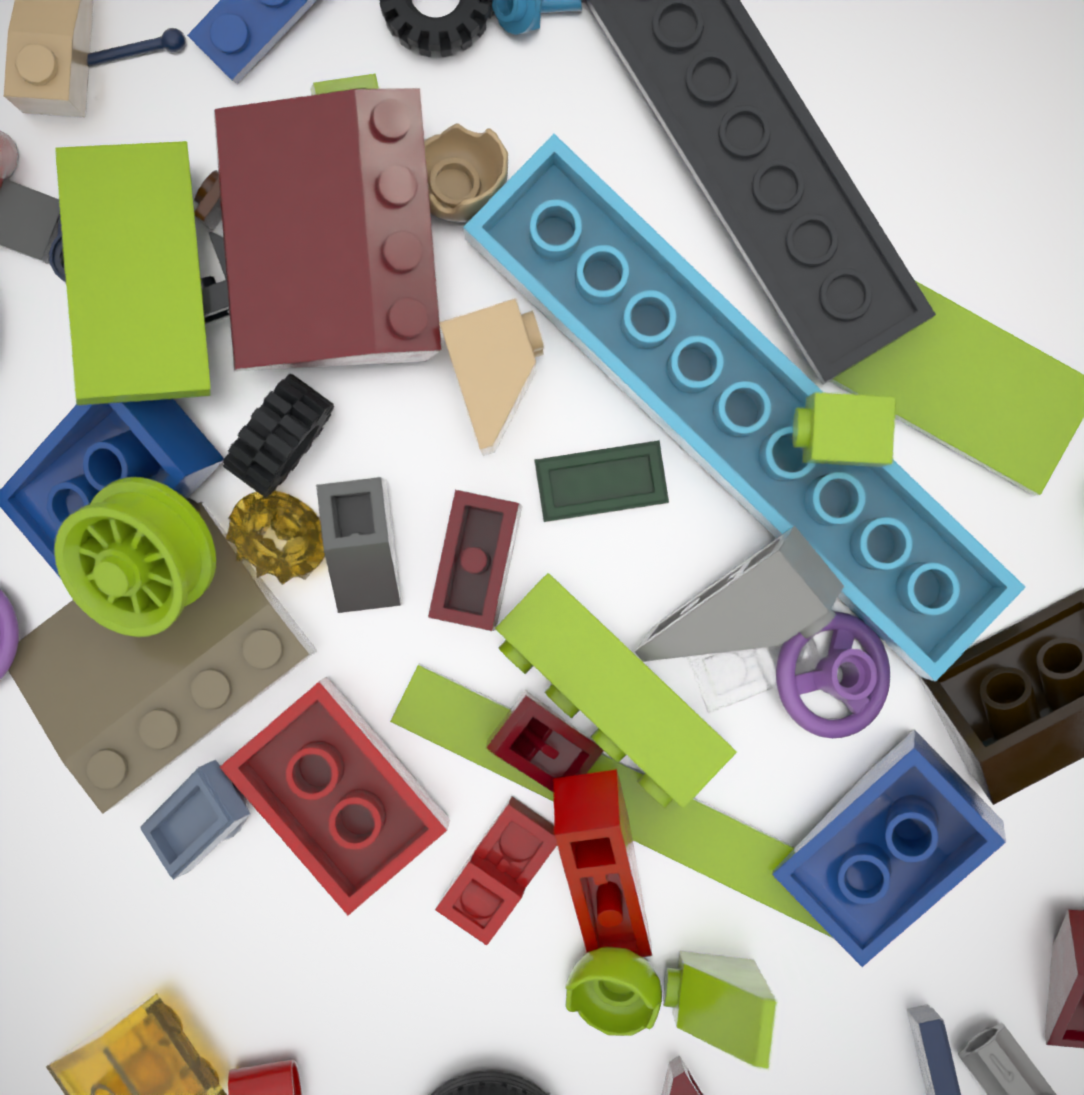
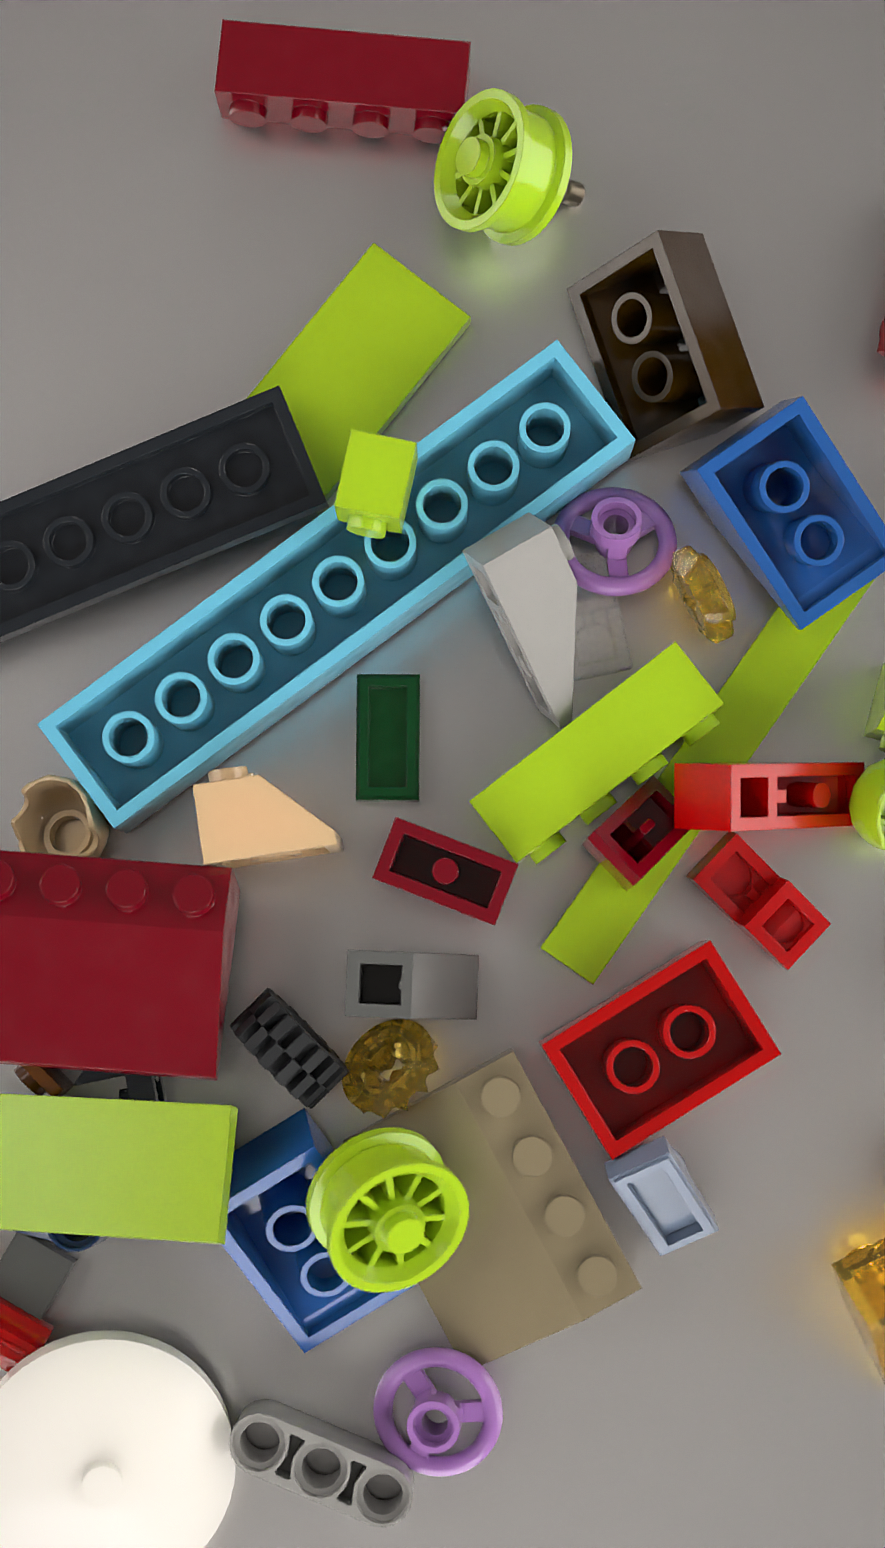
camera: 75 degrees left, 5 degrees down
none -> clear yellow gear [670,545,736,644]

